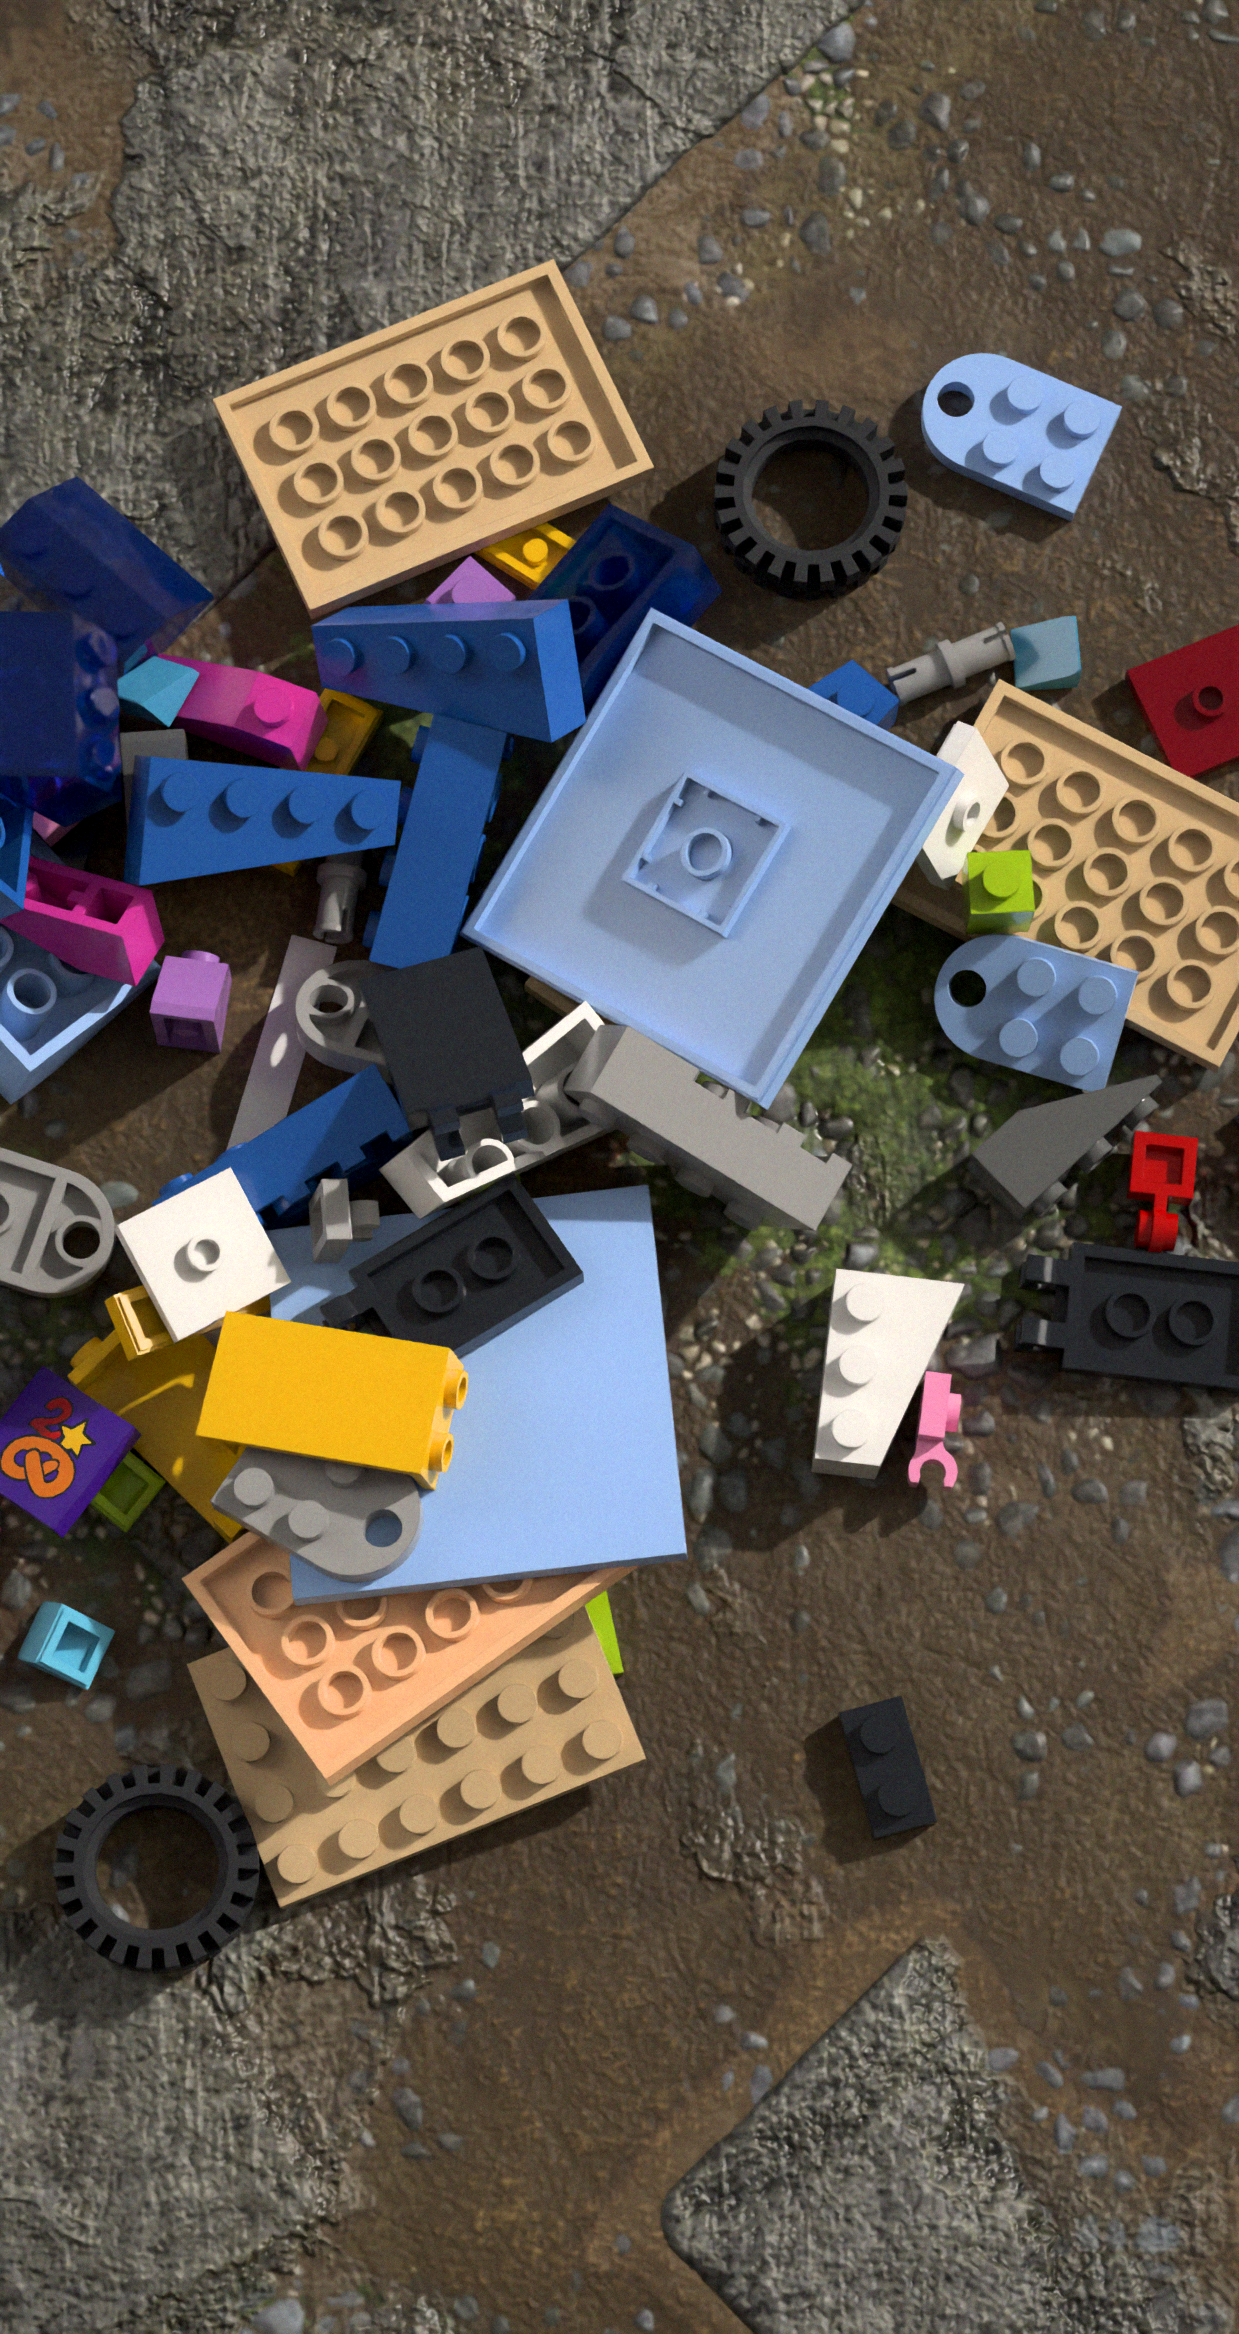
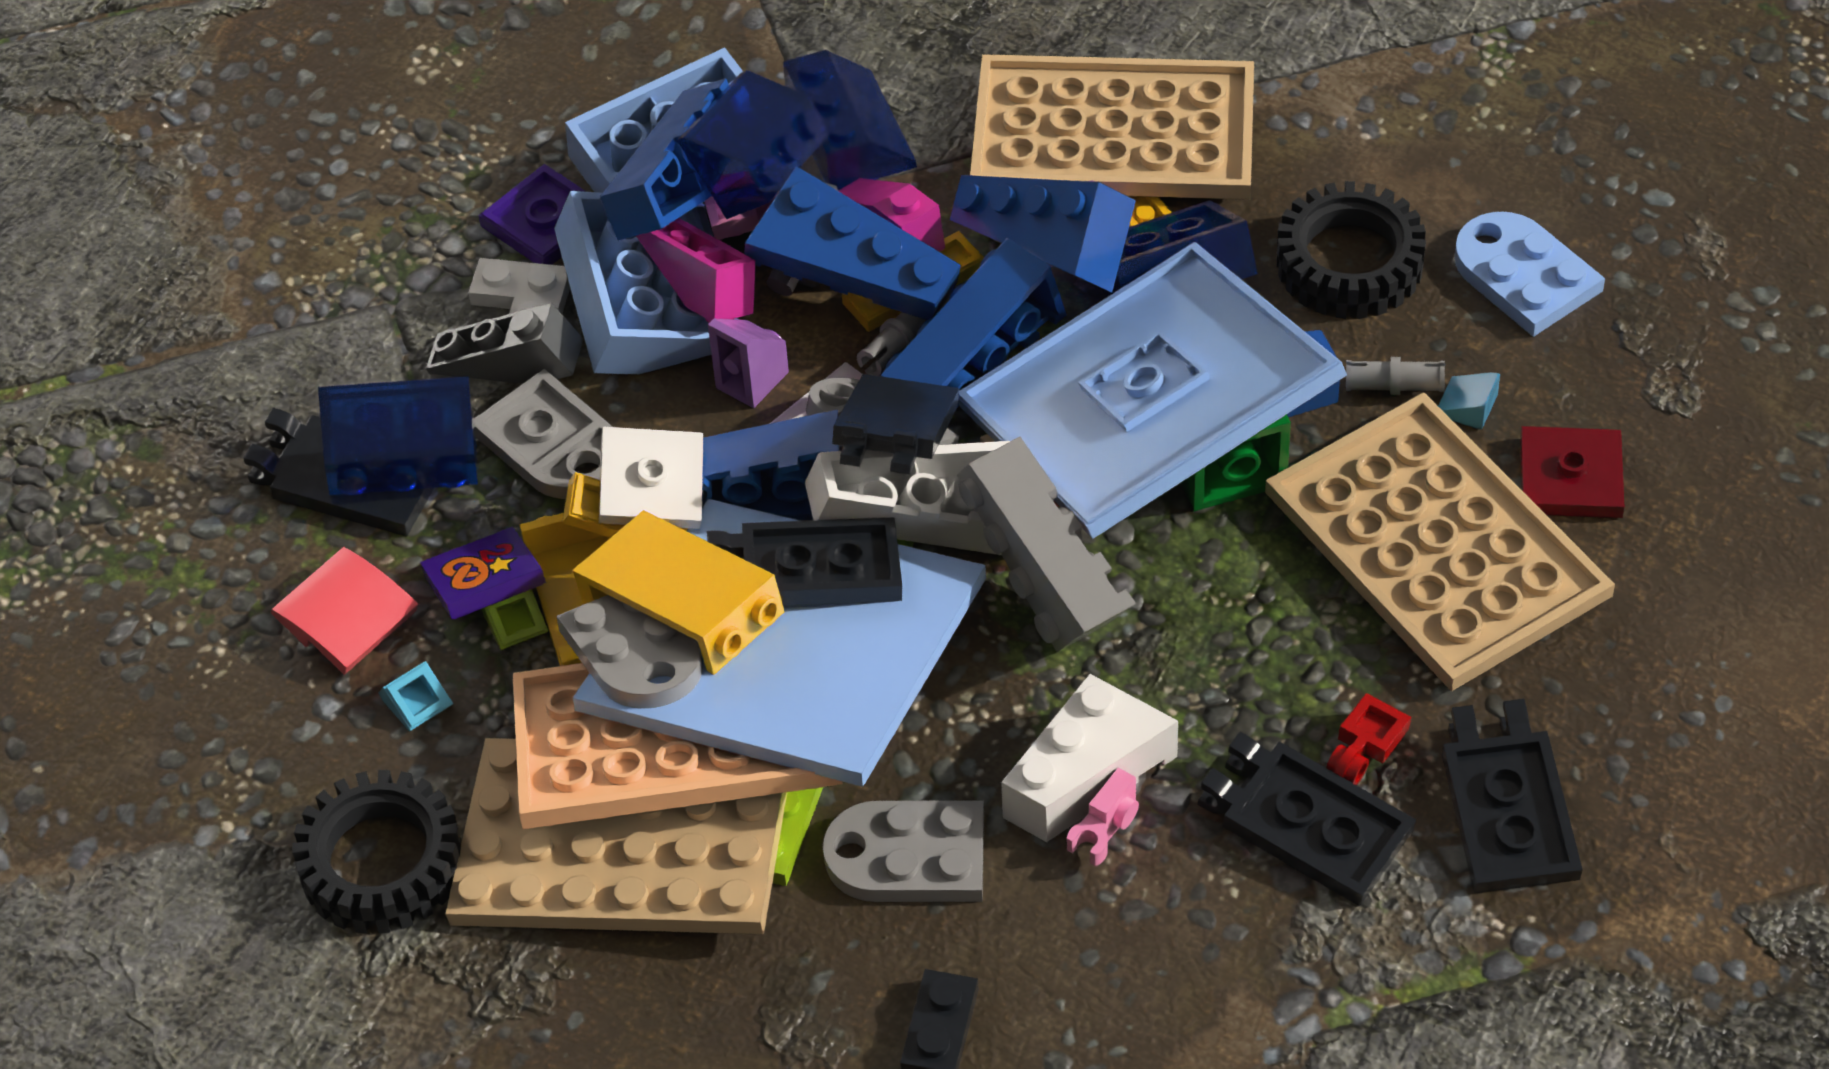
camera: 35 degrees right, 25 degrees down
dark azure slope [104,656,200,727] -> none
light grey tile [308,1179,380,1263] -> none
white plate [915,721,1009,891] -> none
light blue plate [934,933,1140,1092] -> none
lime brick [961,850,1035,935] -> none
dark grey slope [967,1075,1163,1222] -> none
none -> light grey plate [823,801,984,902]

